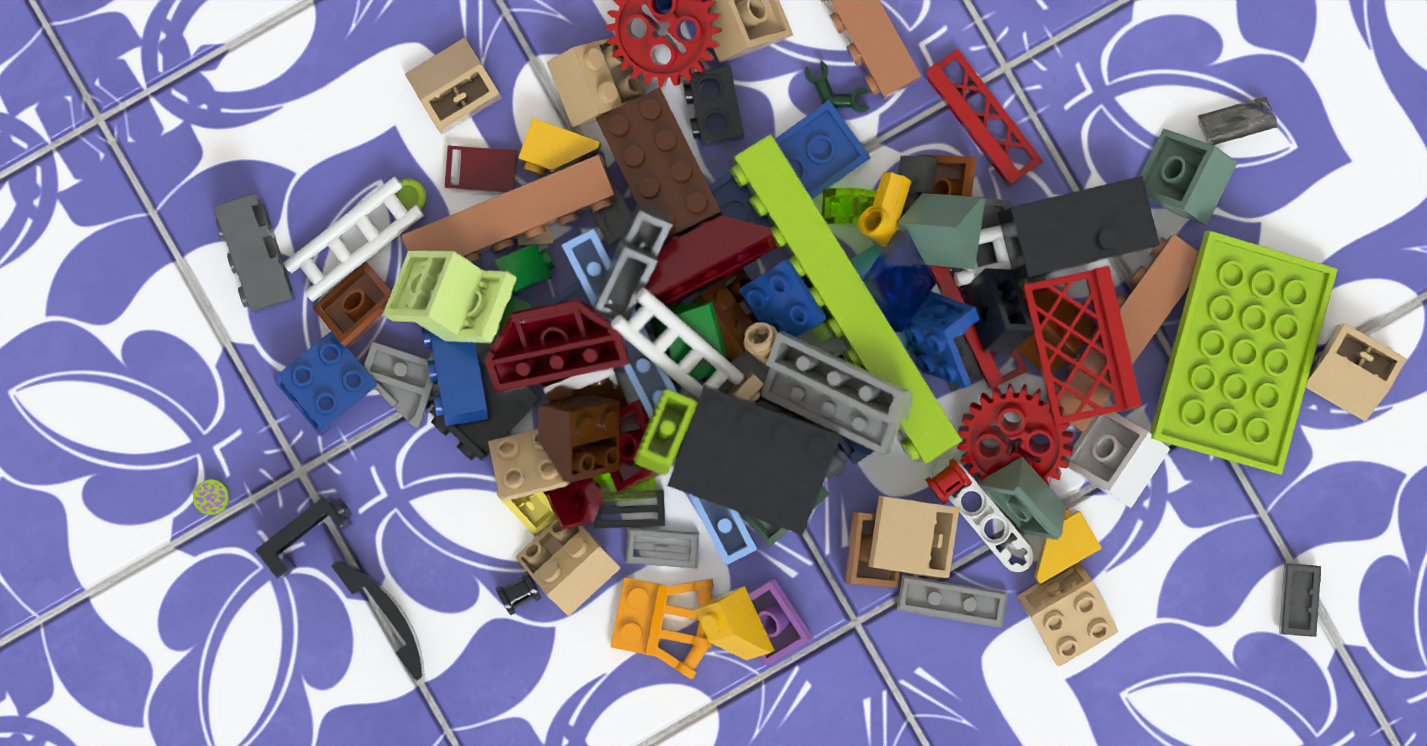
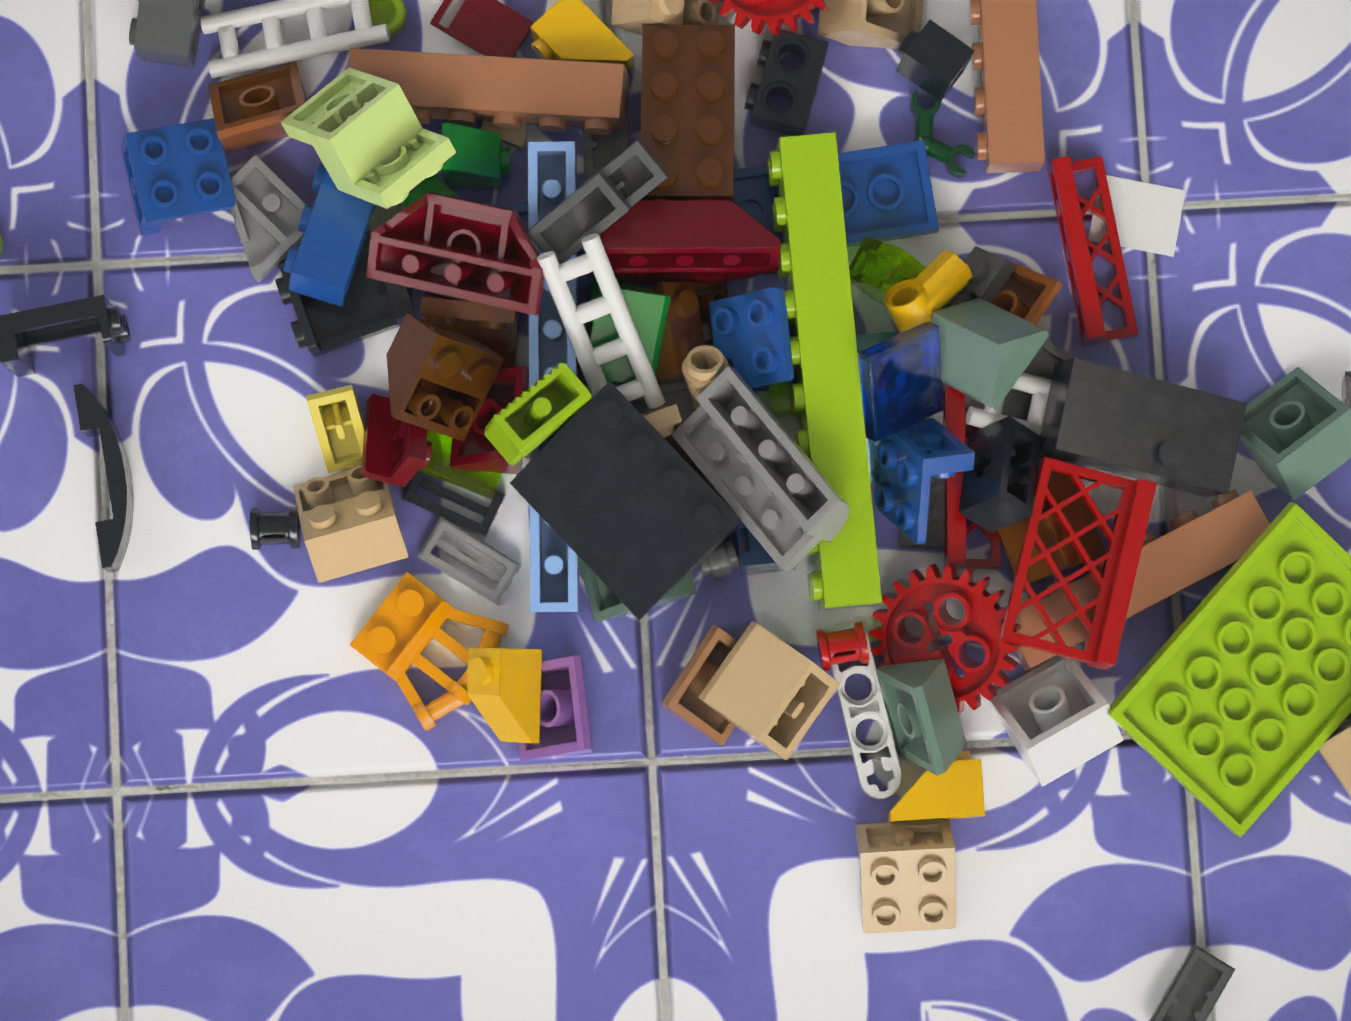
camera: 25 degrees right, 5 degrees down
tan bracket [488,429,569,501] -> none
light grey tile [896,575,1008,628] -> none
none -> black brick [896,19,975,102]
none -> white sticker [1088,175,1186,257]

